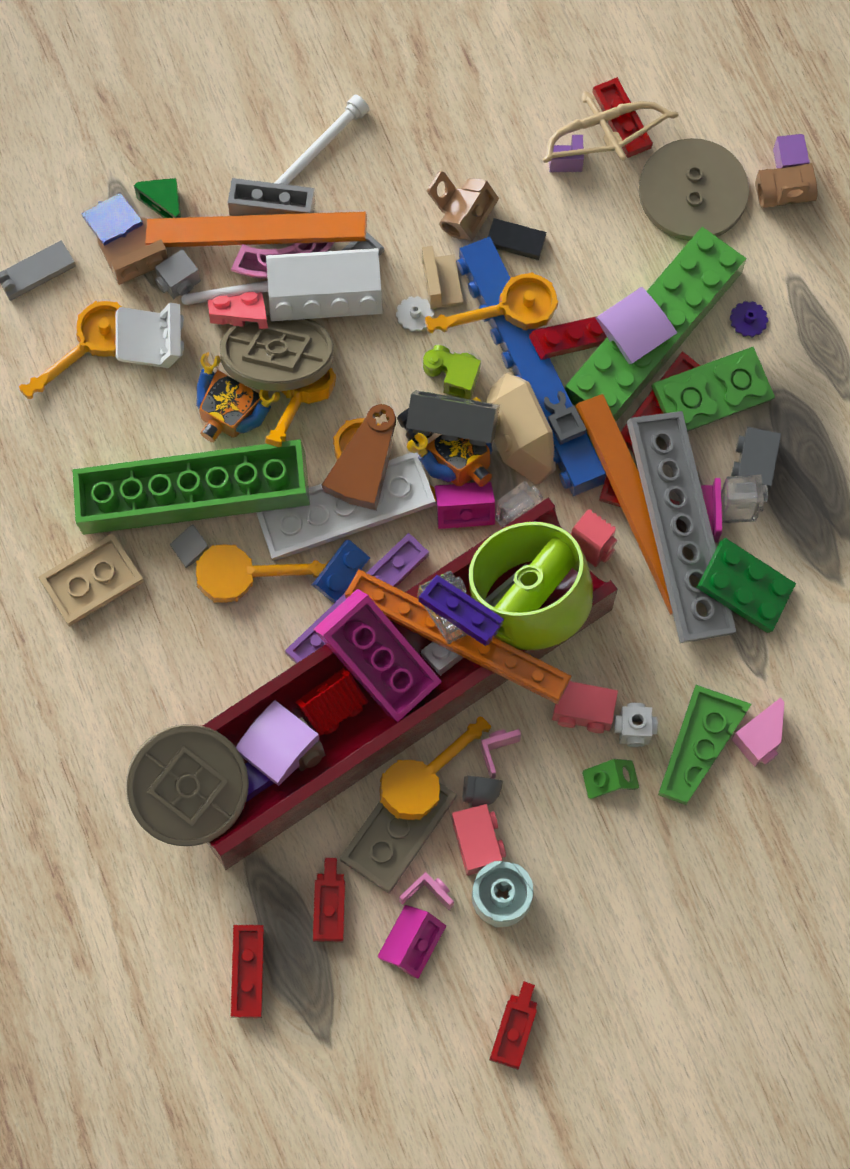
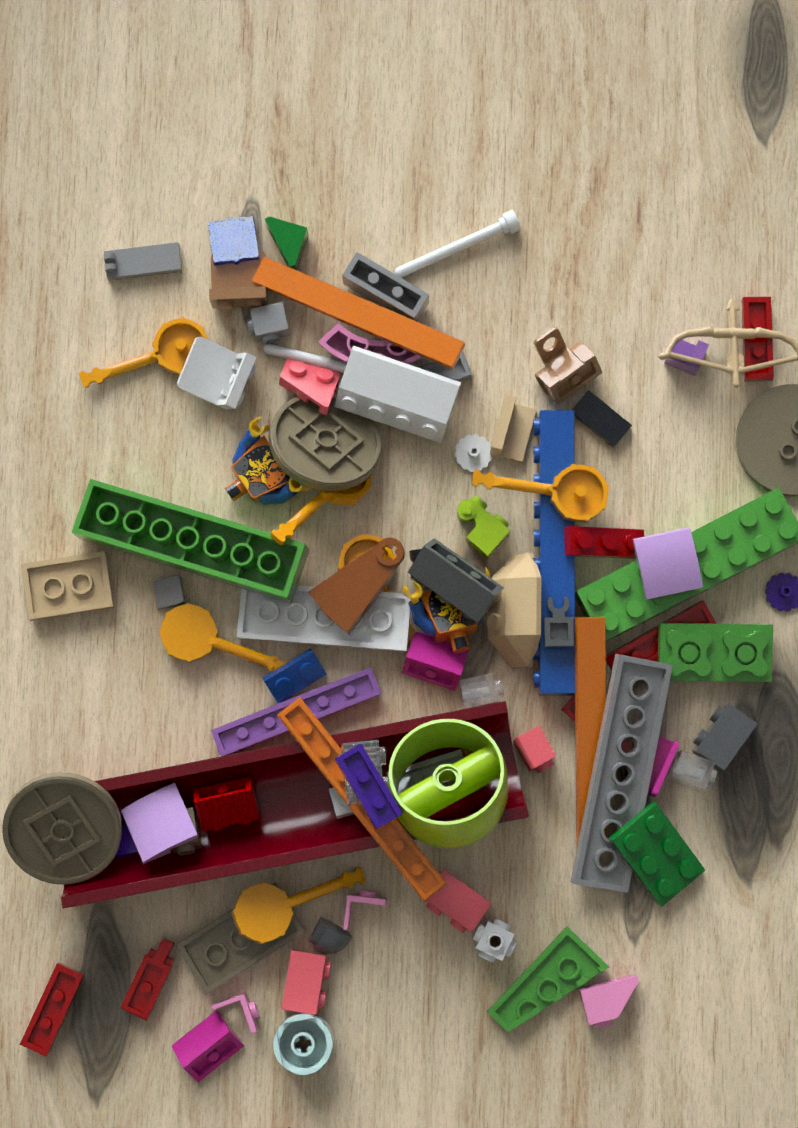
camera: 30 degrees right, 10 degrees up
dark pink brick [313,589,442,722] -> none
bright green bracket [582,759,639,799] -> none

